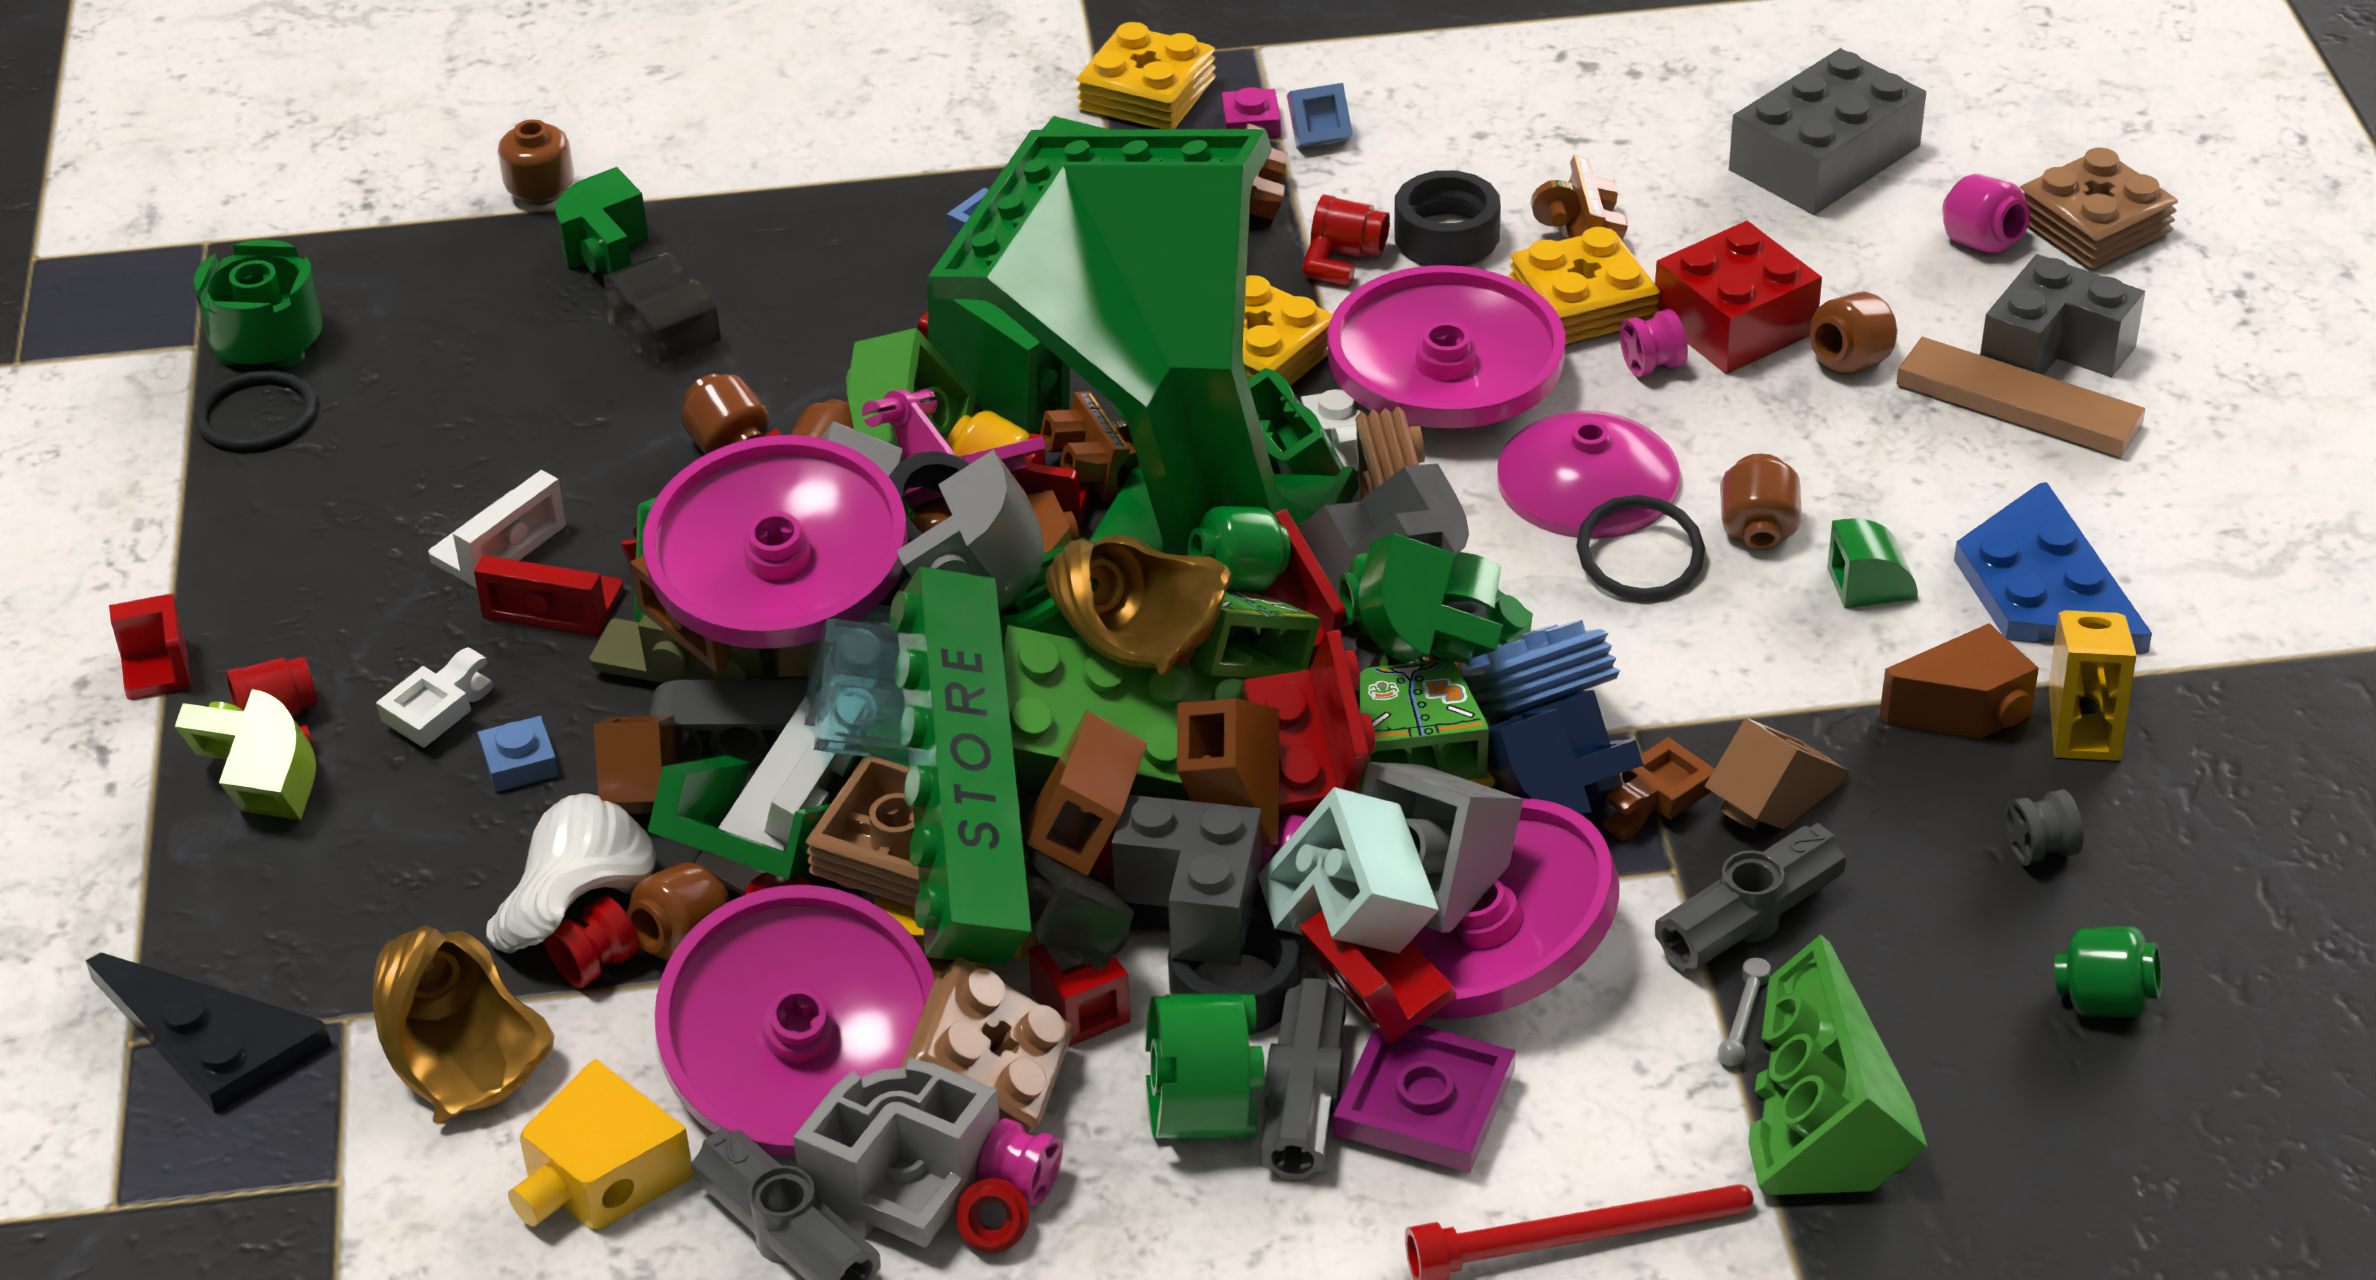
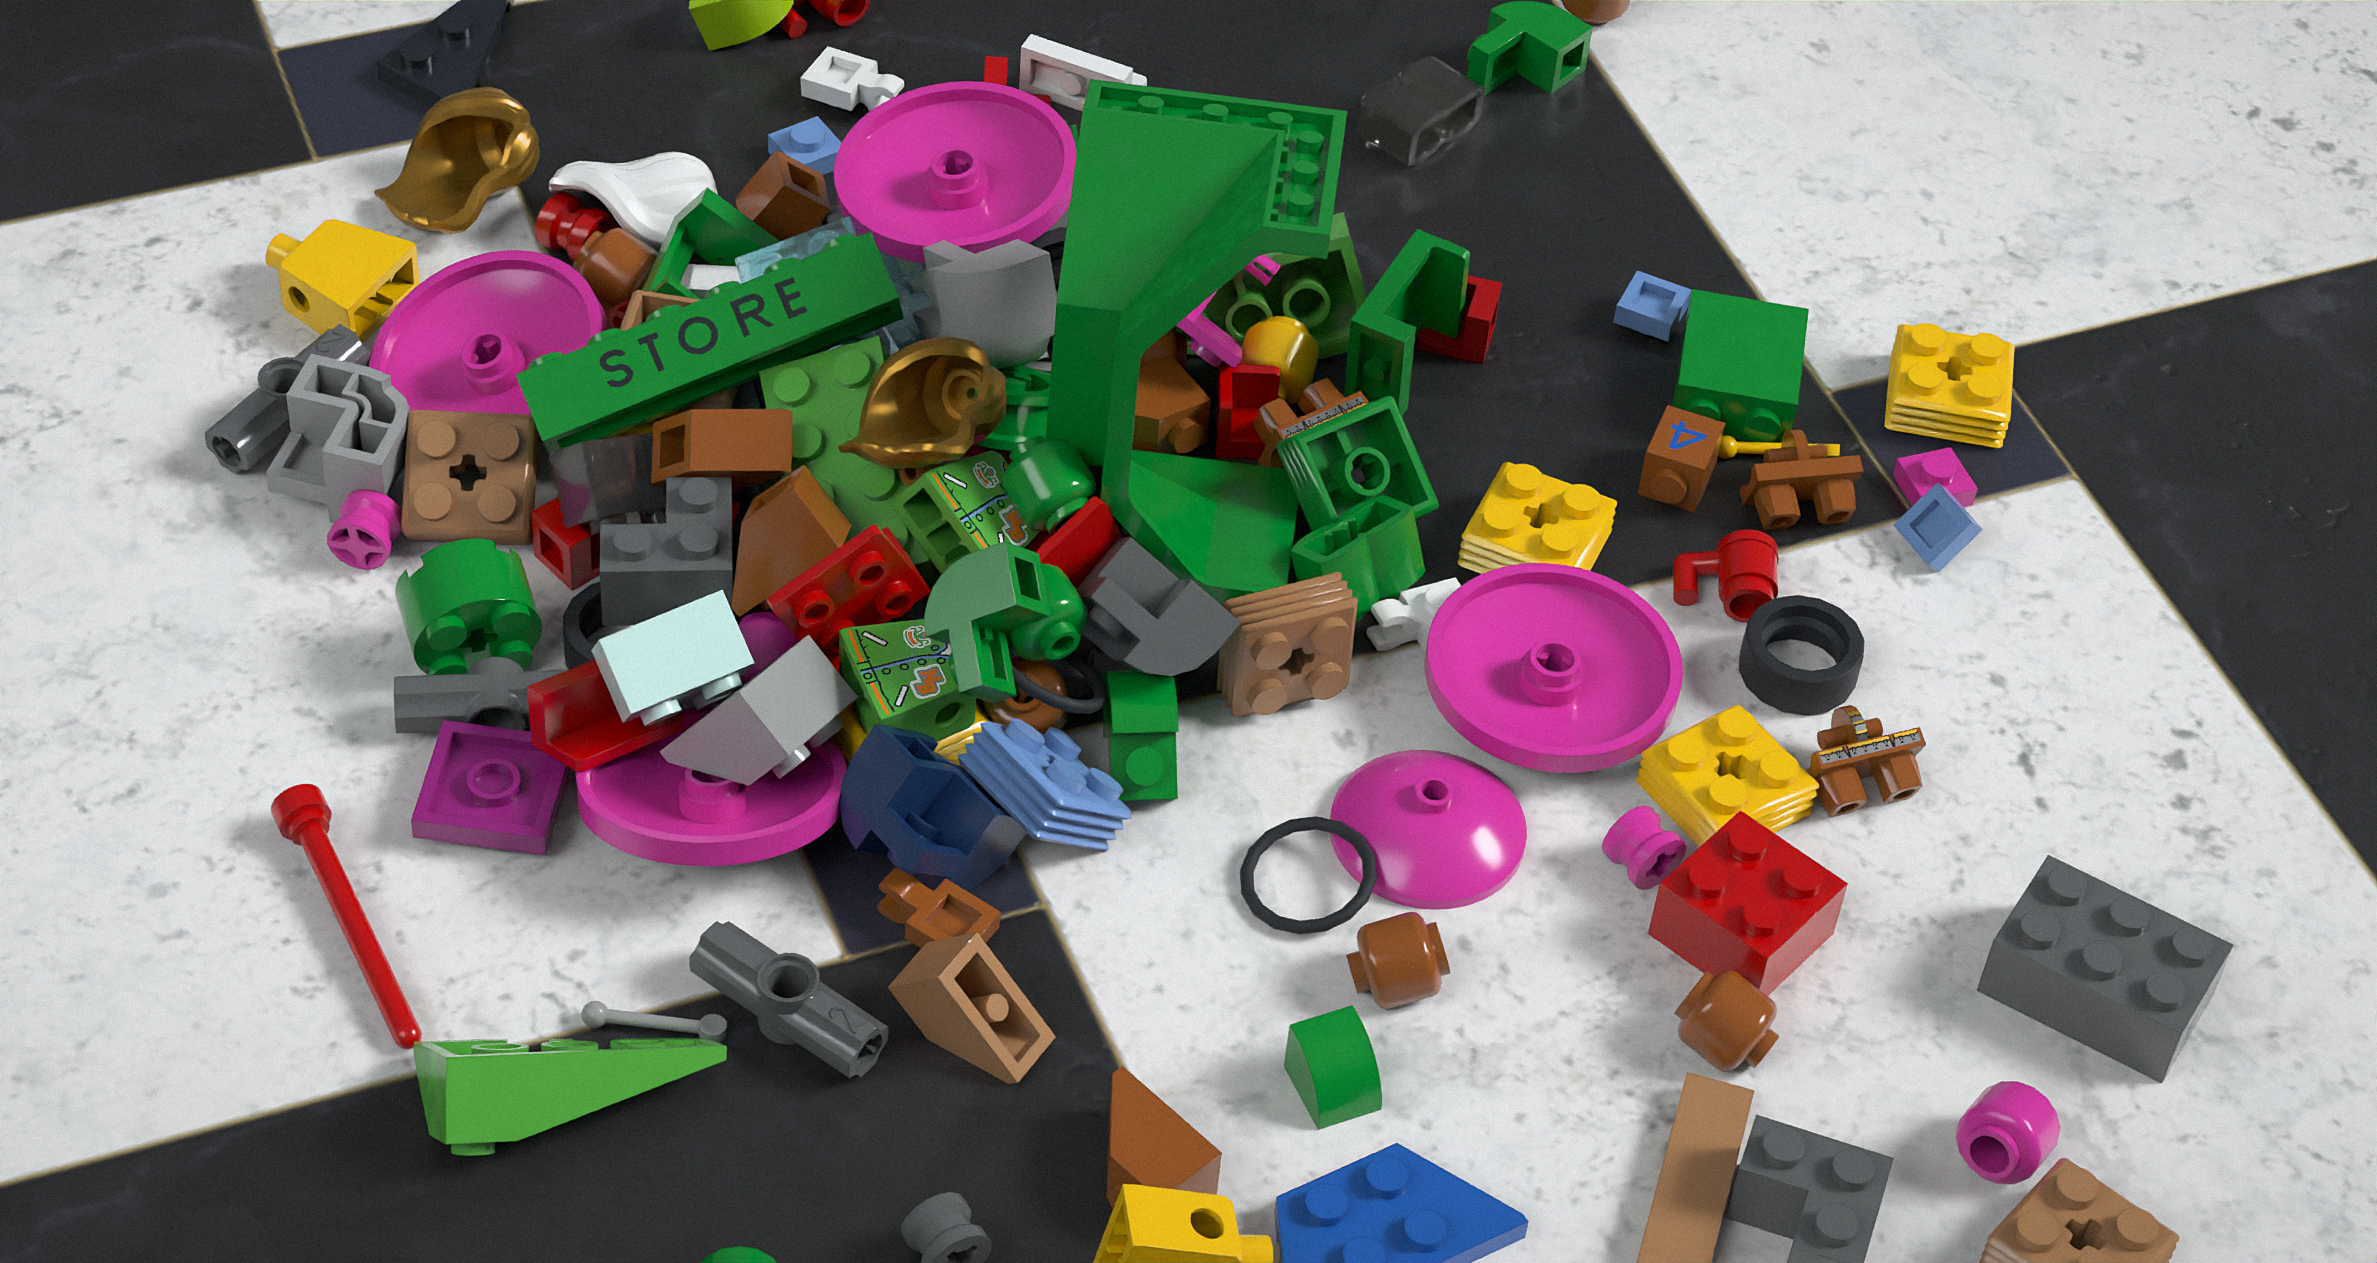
camera: 70 degrees right, 5 degrees up
red plate [955,1178,1030,1253] -> none

